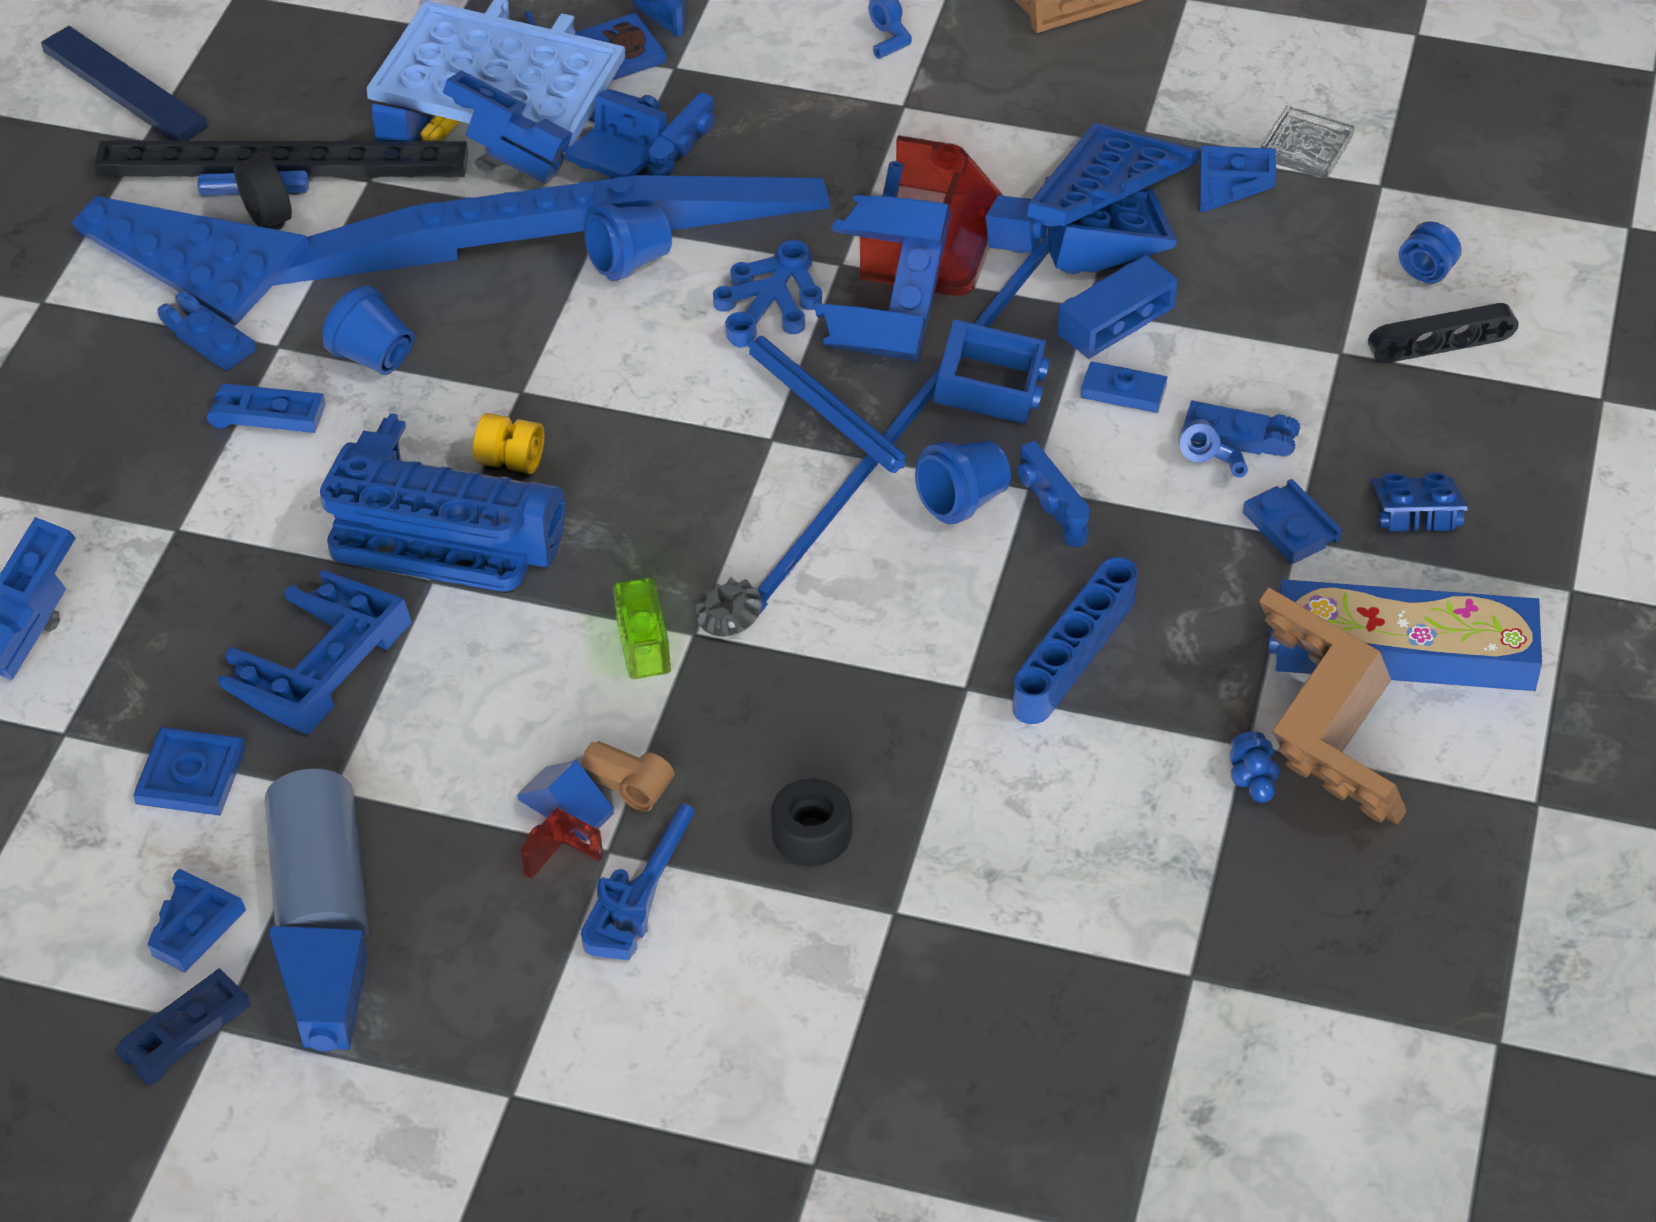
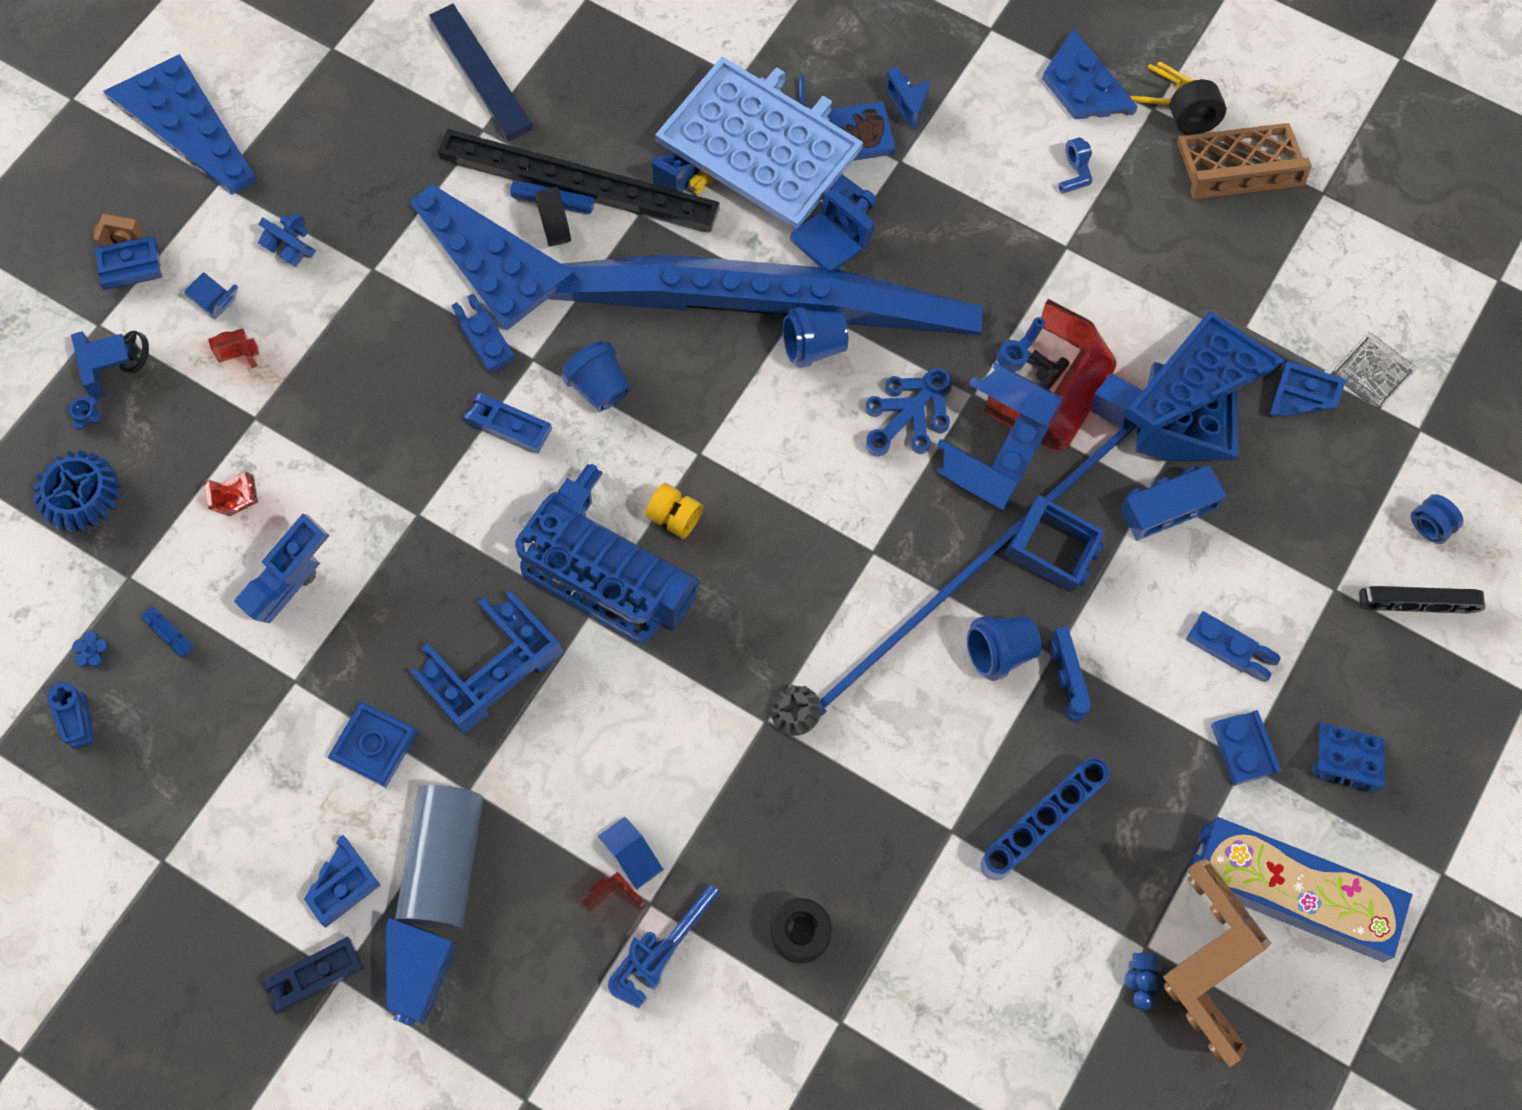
camera: 15 degrees right, 20 degrees up
blue plate [442,70,572,184] -> none
medium nougat piece [580,741,675,812] -> none
clear neon green brick [613,578,671,679] -> none
blue hinge [648,92,715,176] -> none
blue axle [748,336,906,473] -> none
blue plate [1081,361,1168,413] -> none
plate [1178,419,1248,478] -> none

